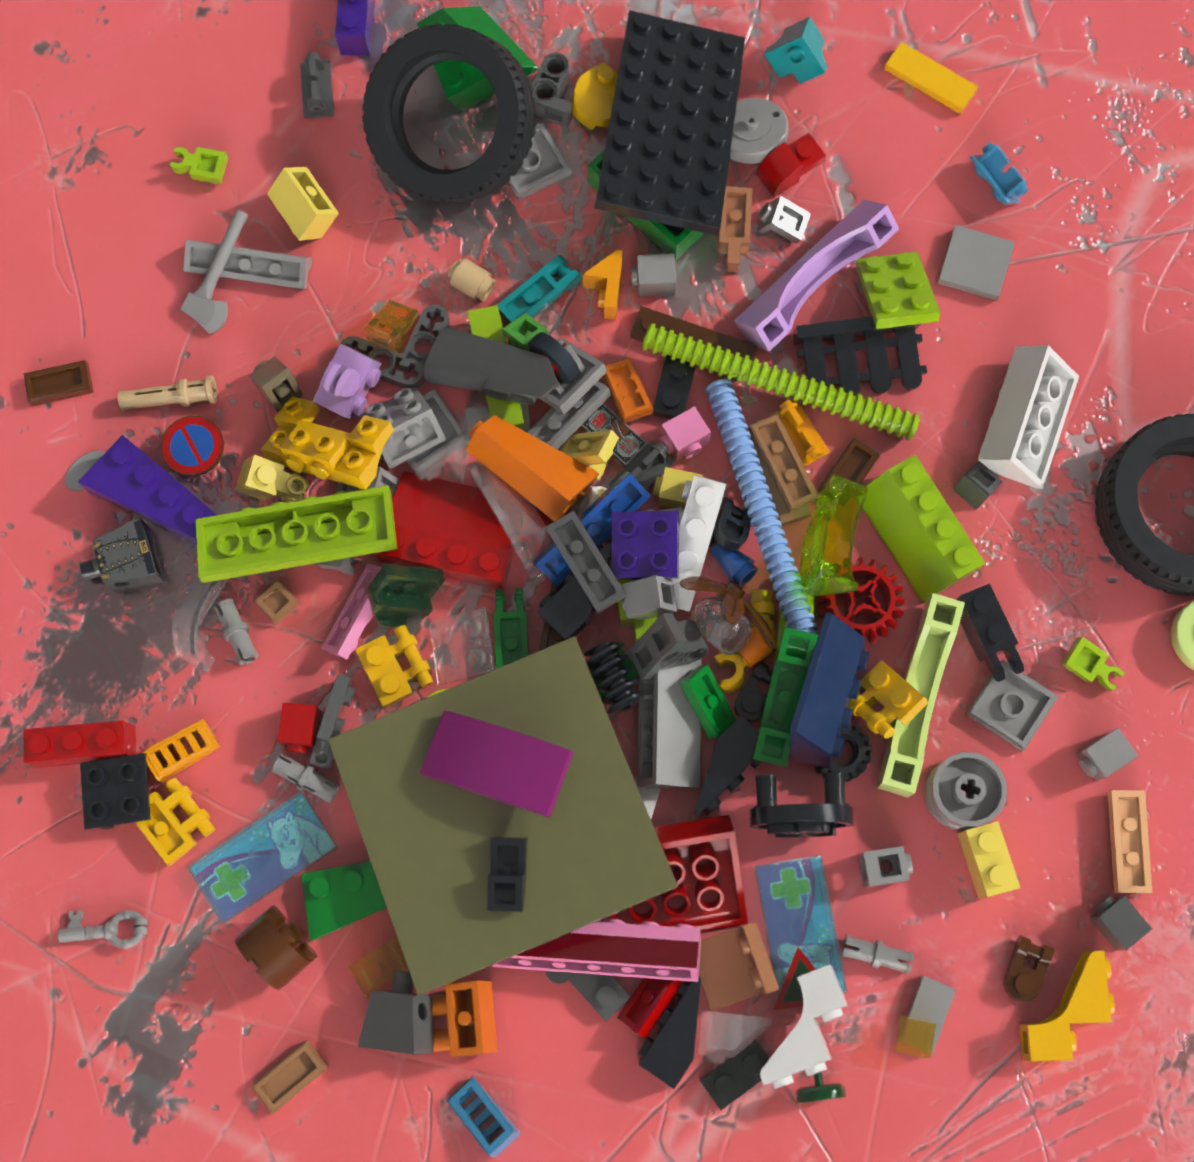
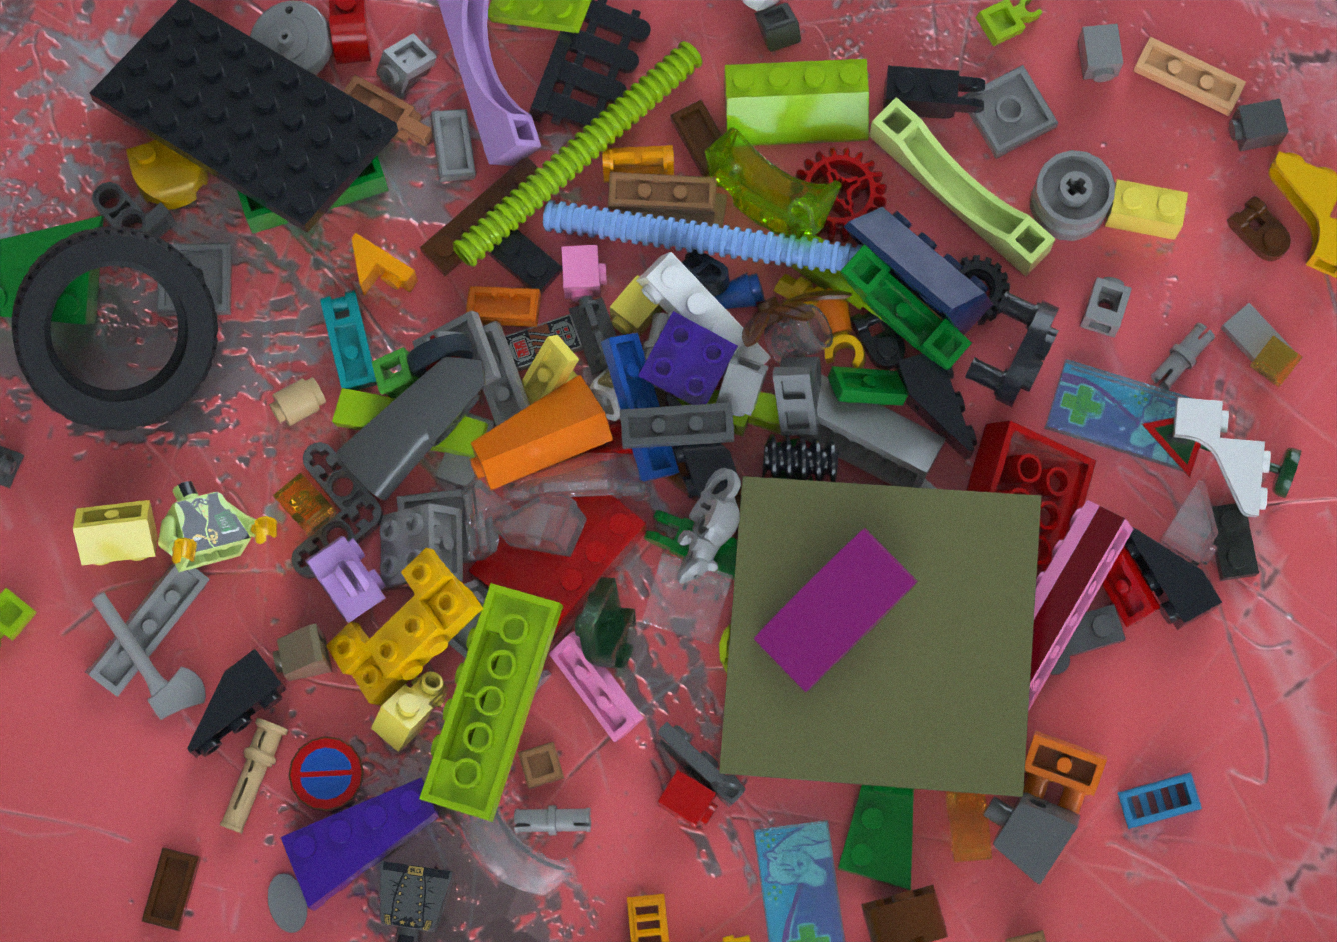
camera: 65 degrees left, 0 degrees up
light grey pin [271,753,340,804] -> none
yellow plate [355,625,433,709] -> none
black slope [487,837,528,912] -> none
light grey brick [631,254,676,297] -> none
nougat bracket [699,921,779,1011] -> none
yellow plate [849,660,929,739] -> none
none -> torso [158,481,277,572]
none -> black slope [187,649,286,758]
none -> light grey tile [430,109,476,182]
none -> clear slope [494,495,587,557]
none -> light grey animal [677,468,741,584]

